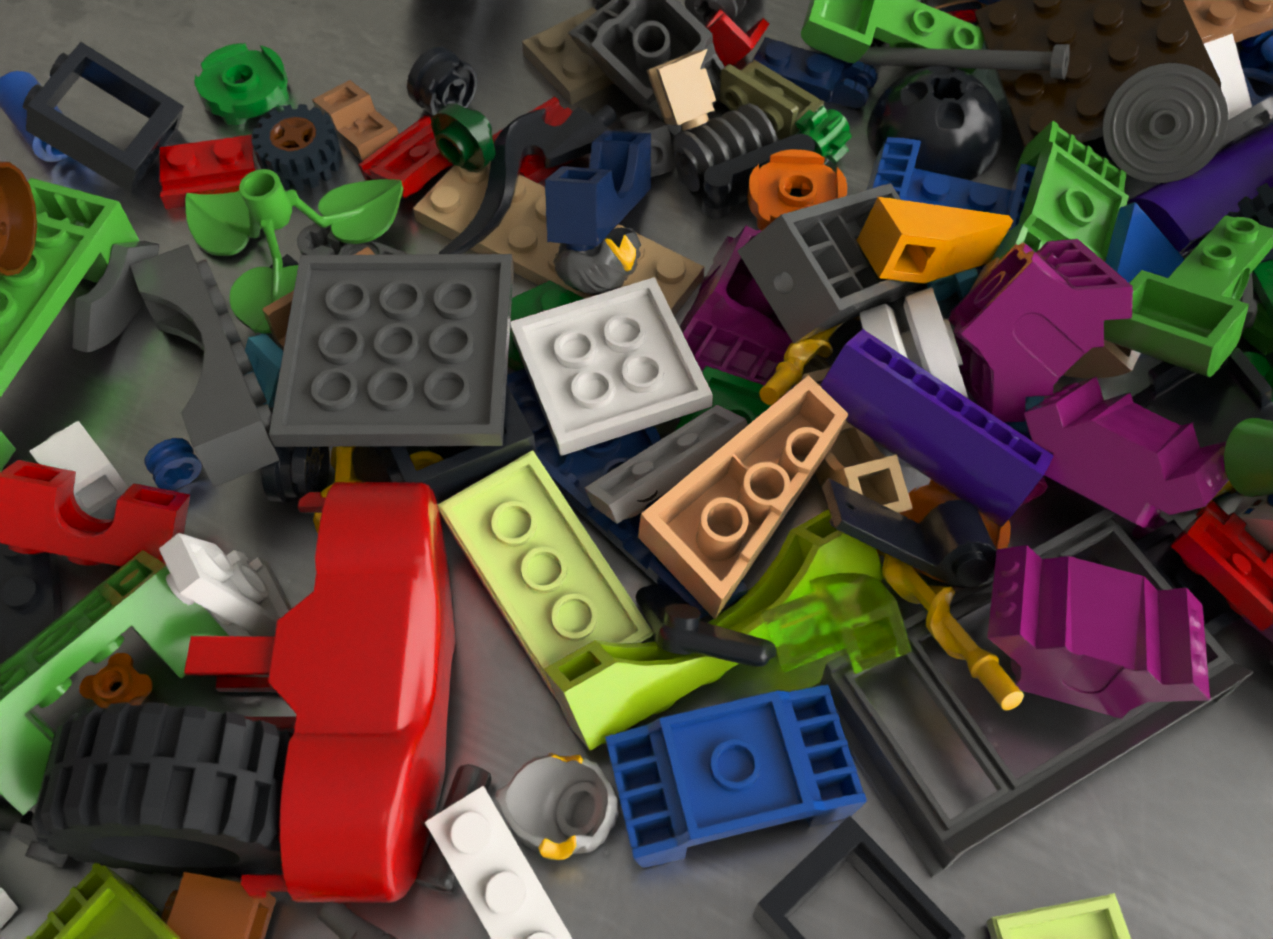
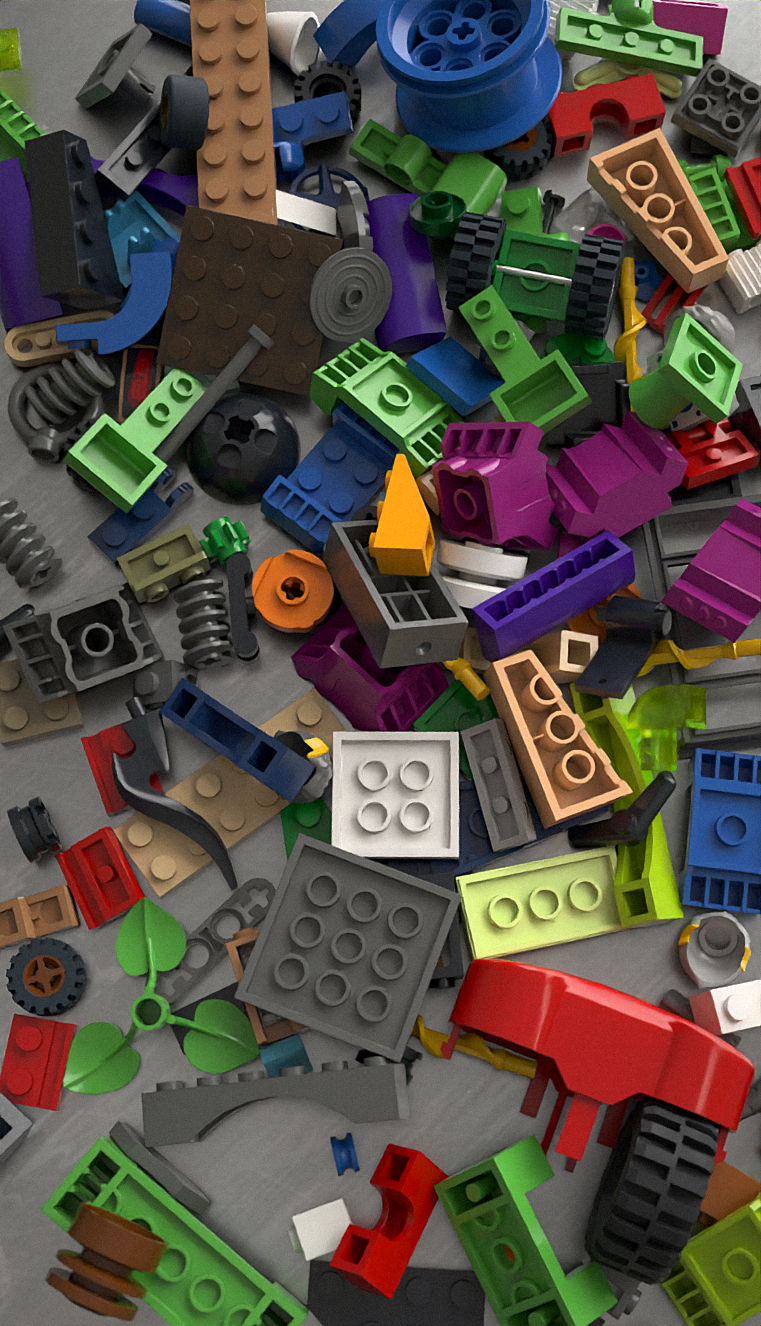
camera: 70 degrees left, 15 degrees up
white wing [159,533,292,636] -> none
dark green plate [431,103,495,172] -> none
tan window [647,49,716,130] -> none
red panel [705,9,770,67] -> none

